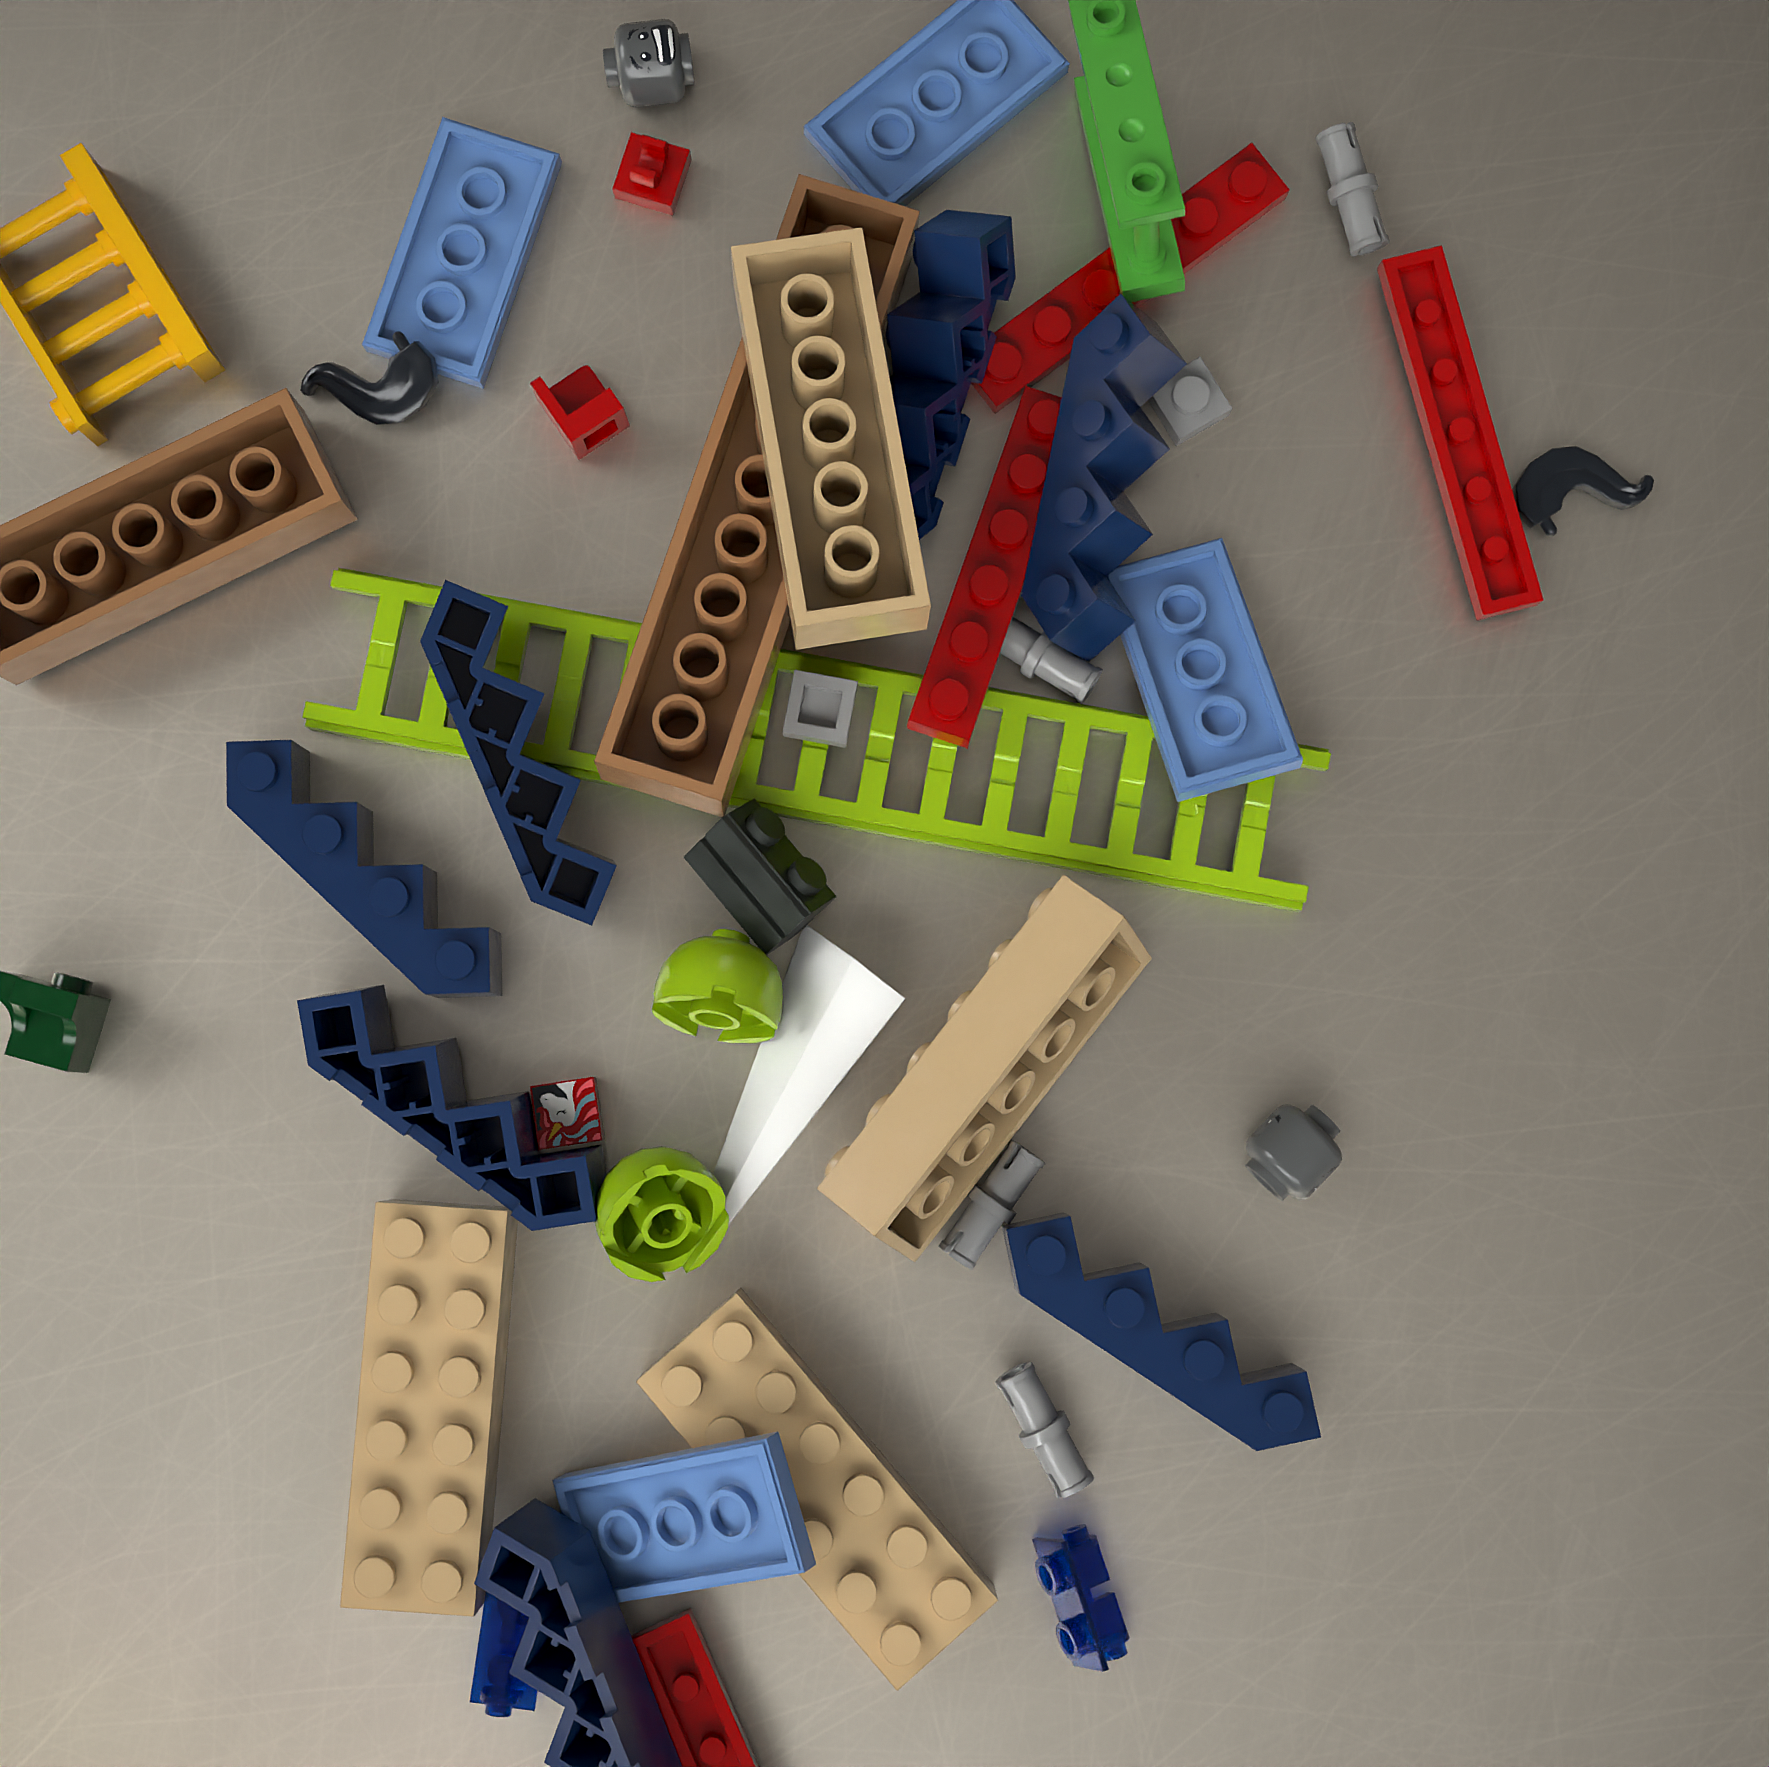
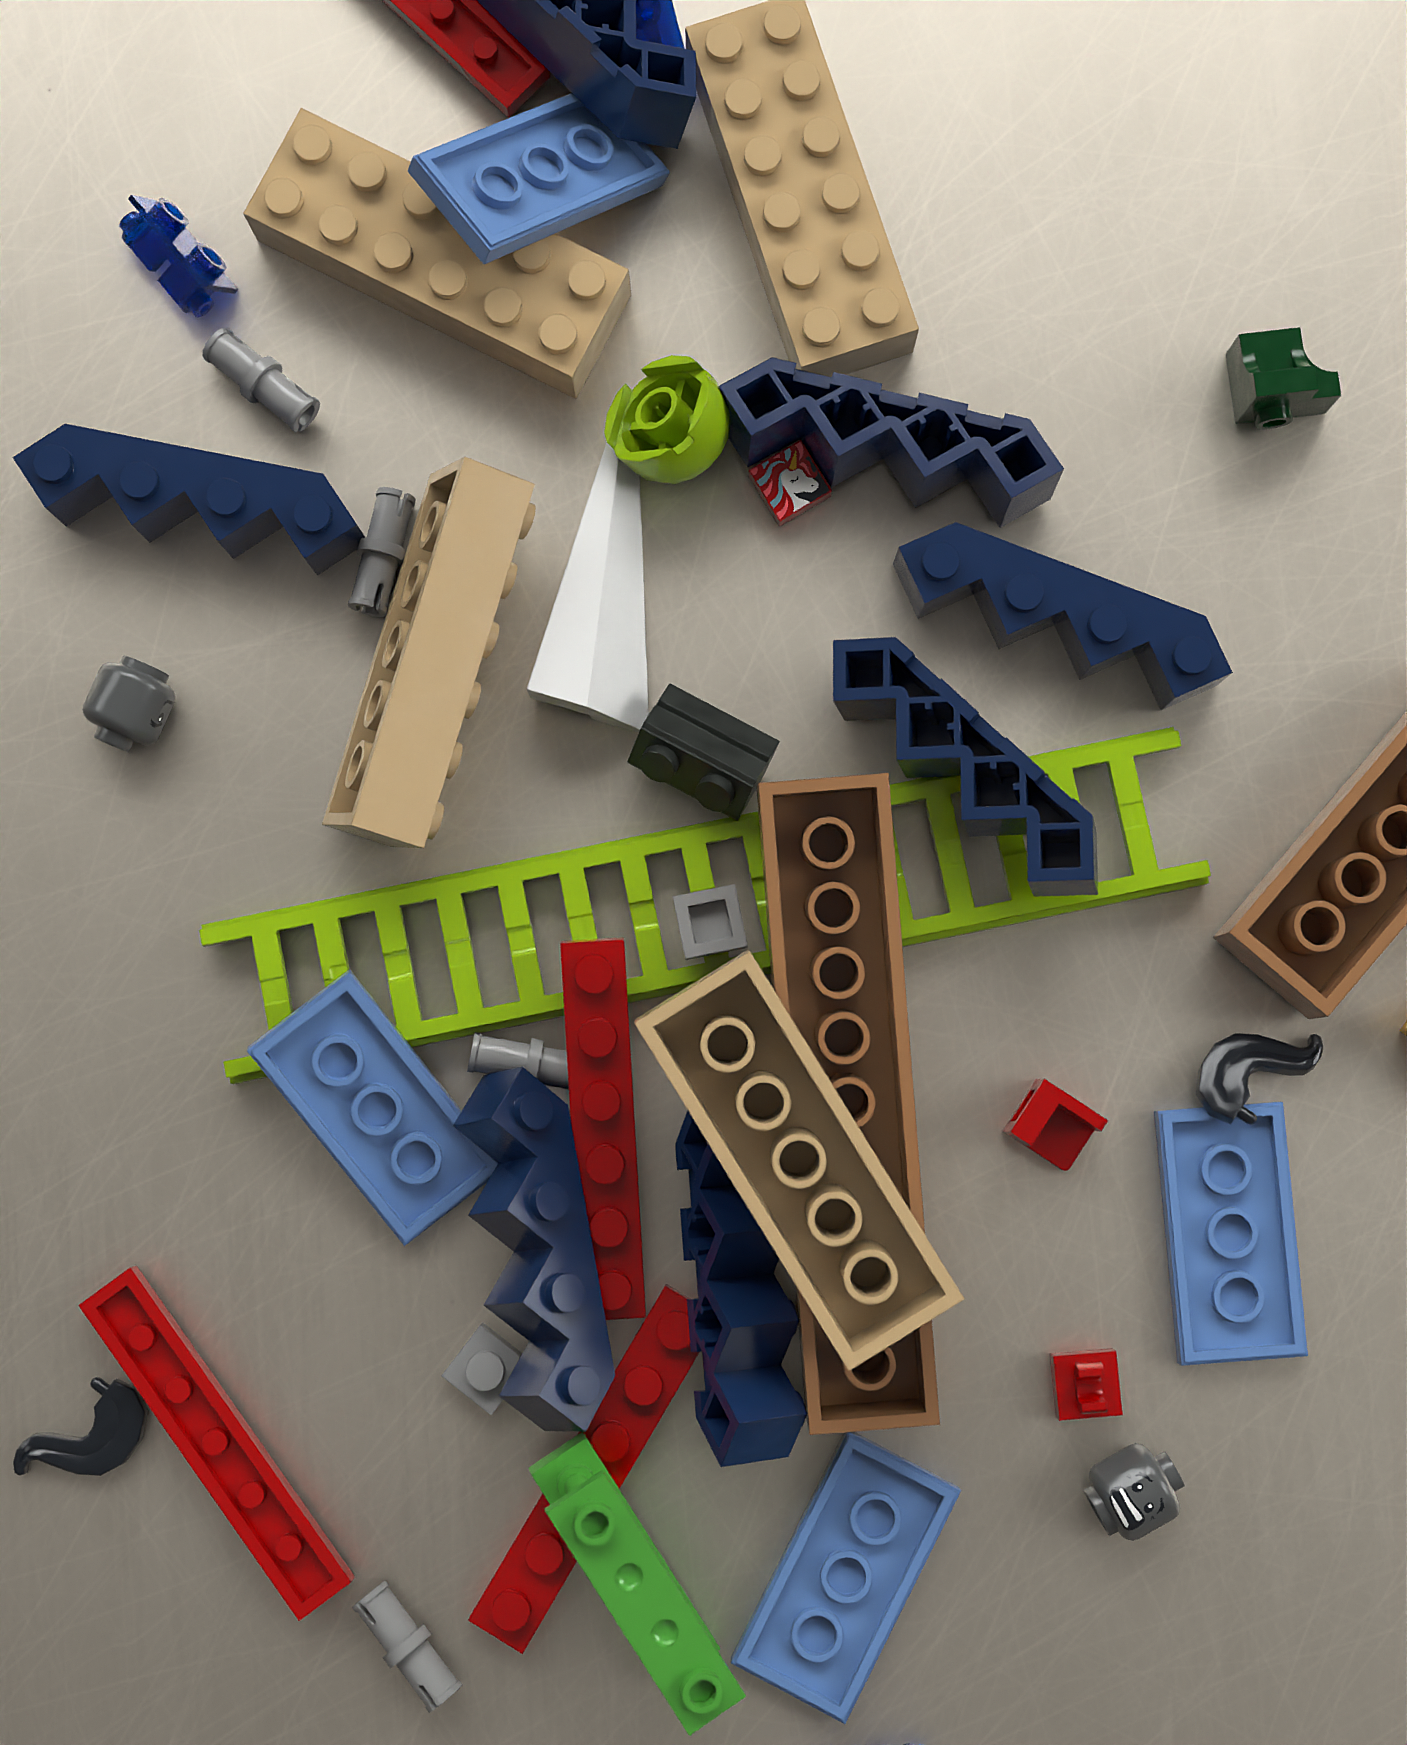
camera: 165 degrees right, 0 degrees up
lime cylinder [652,929,783,1043] -> none

